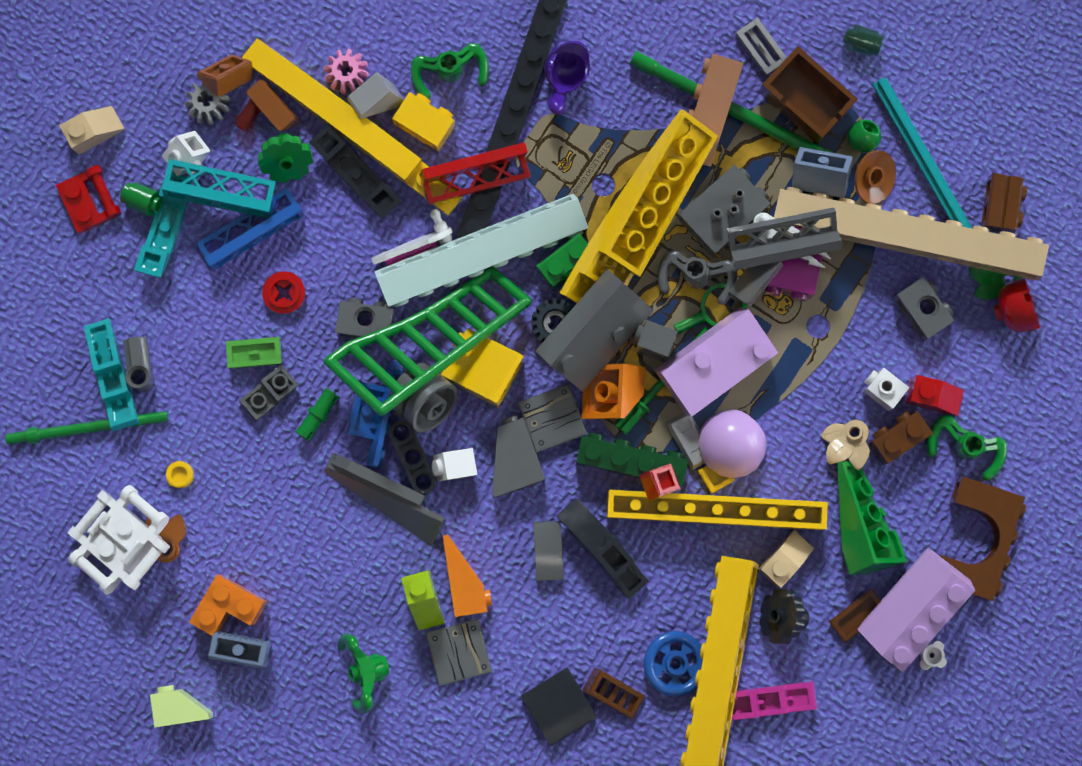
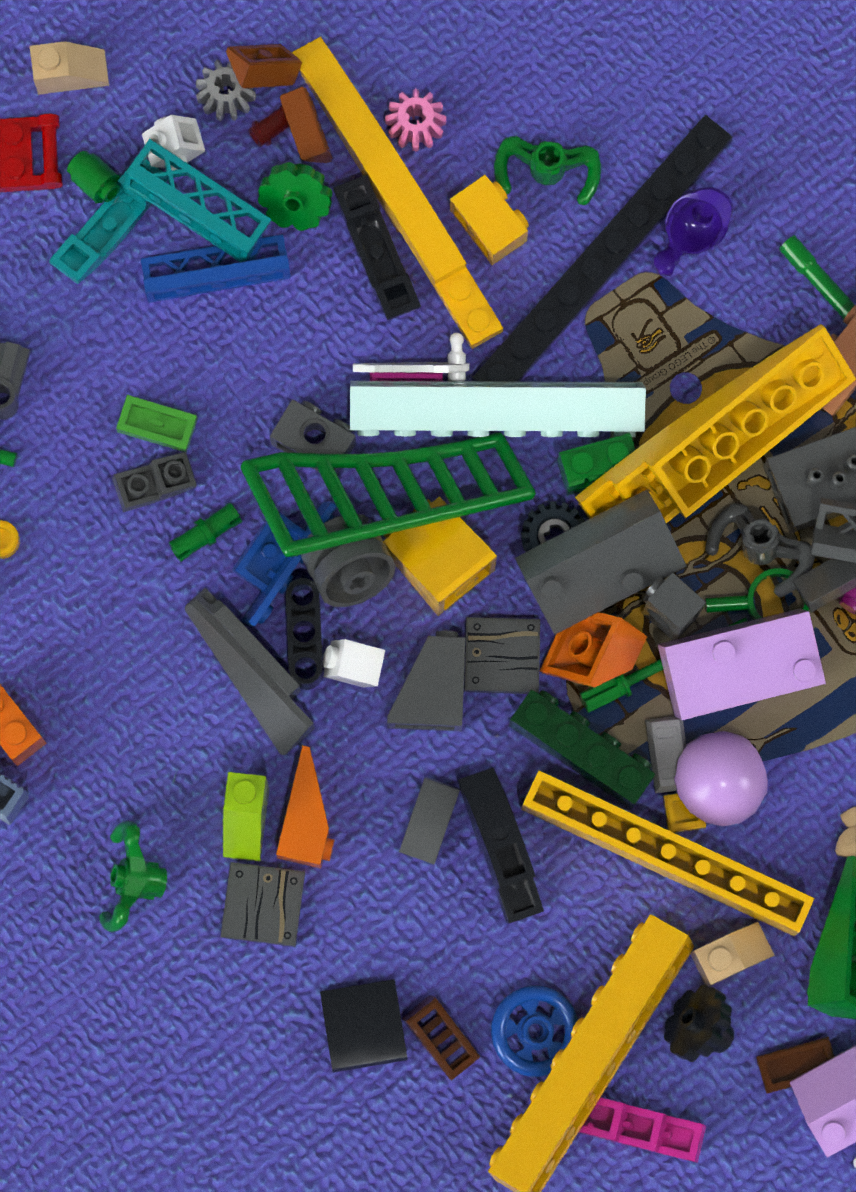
camera: 20 degrees right, 5 degrees down
red gear [262,271,305,314] -> none
light grey slope [347,72,404,119] -> none
red fence [419,142,531,205] -> none
red slope [640,464,680,501] -> none

